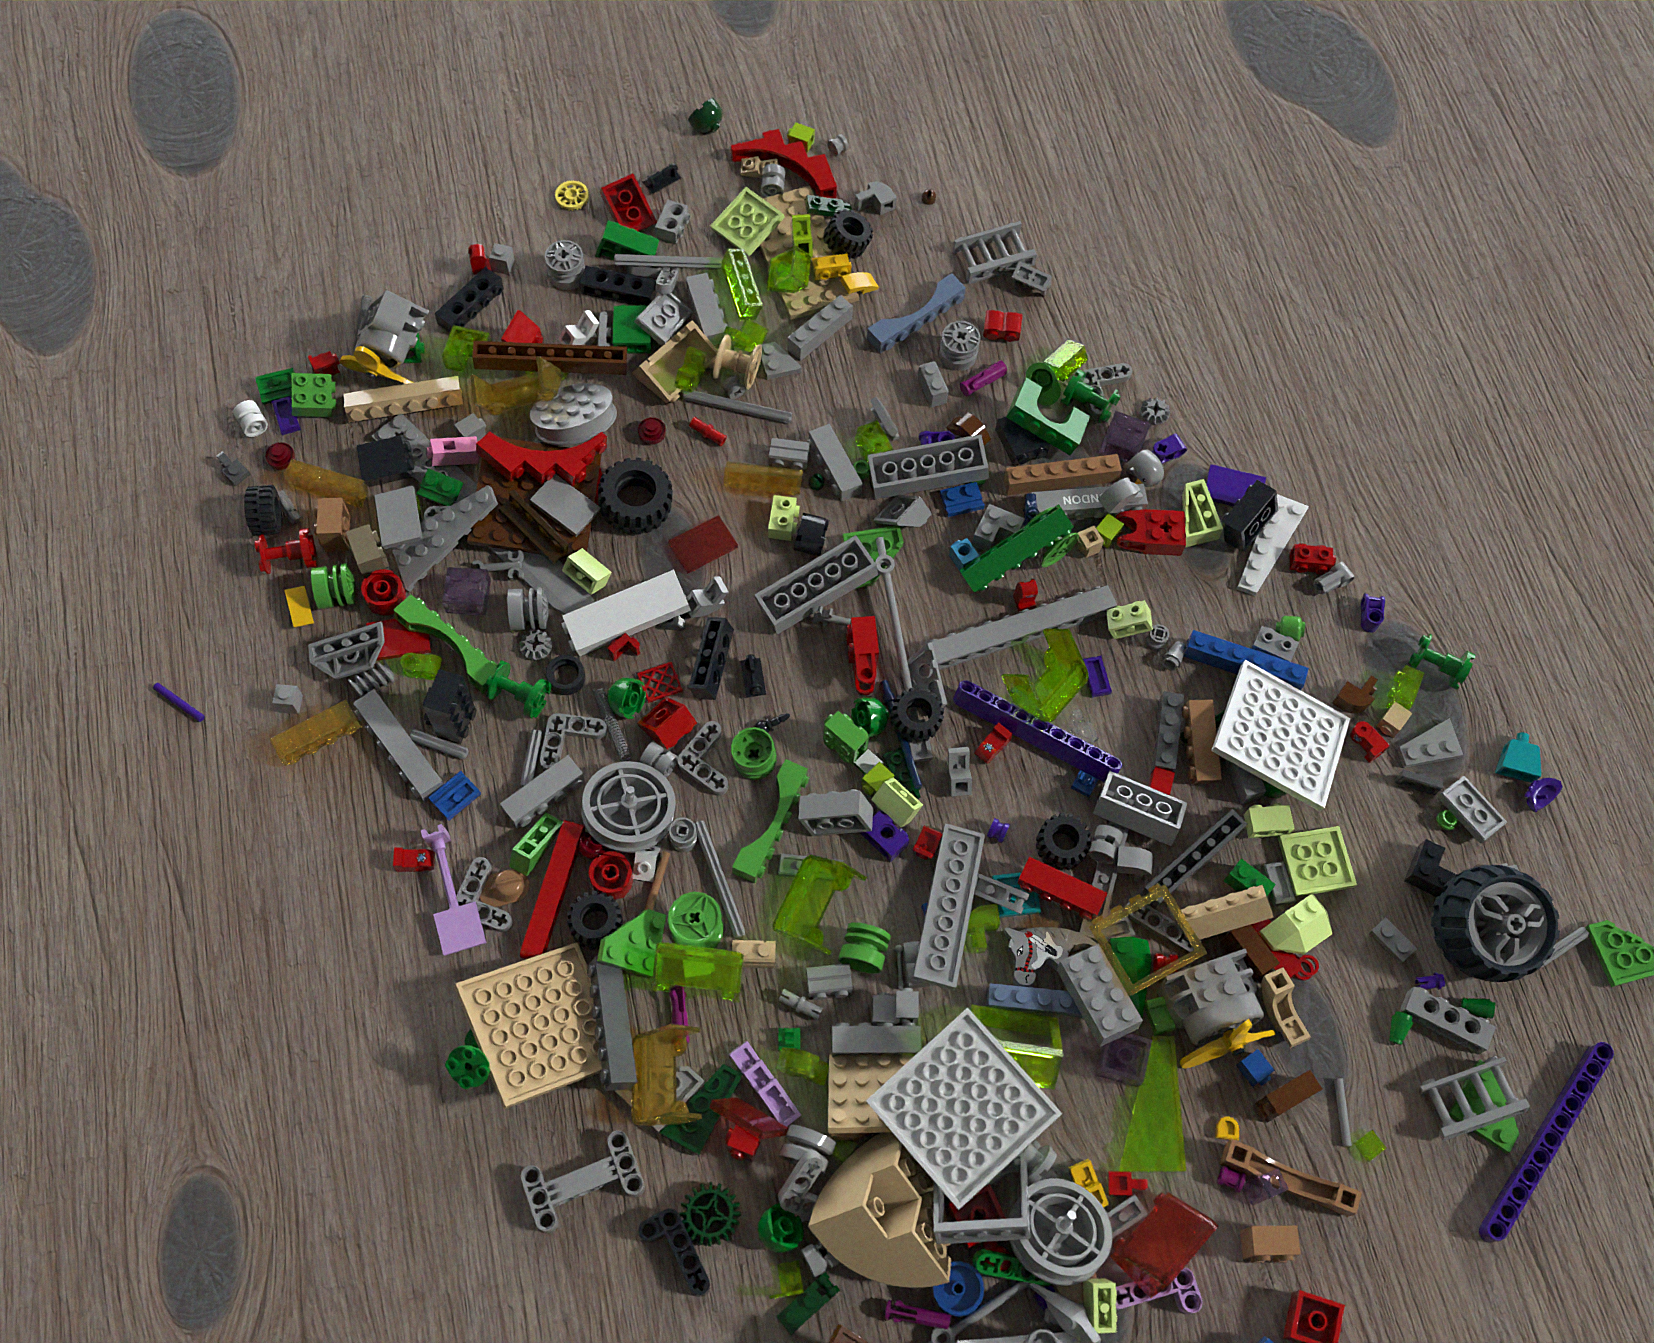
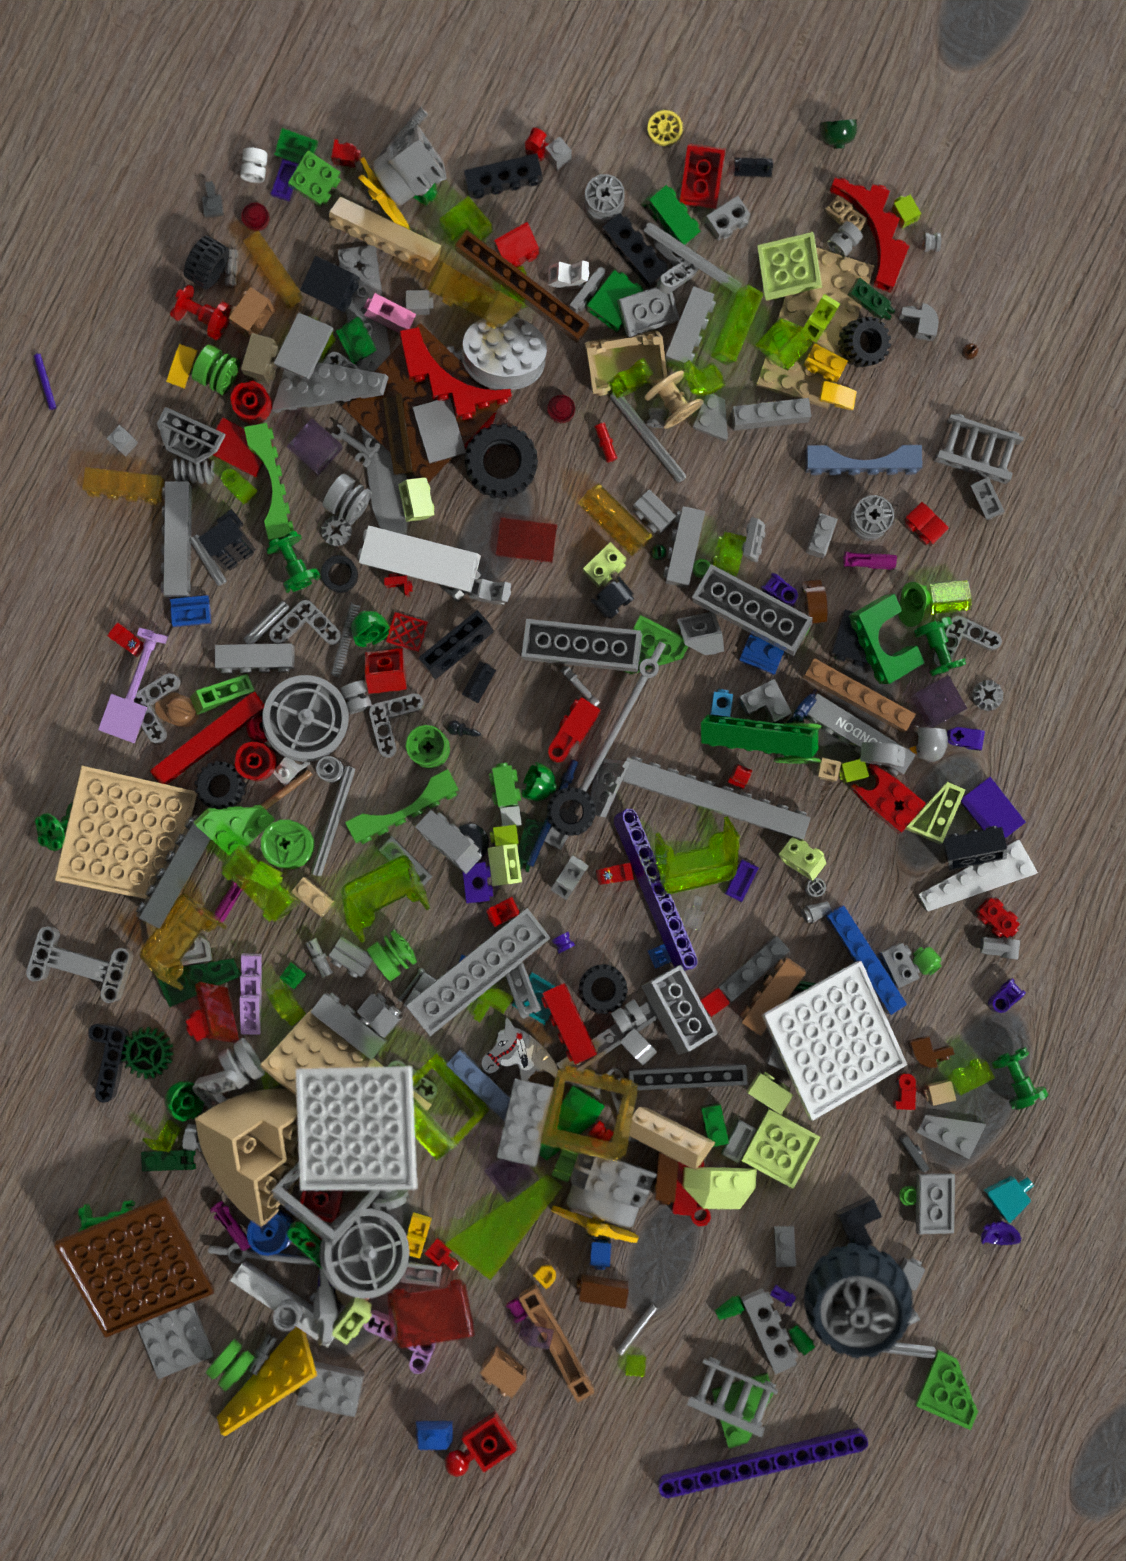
camera: 45 degrees right, 20 degrees up
tan arch [1261,968,1311,1048] -> none

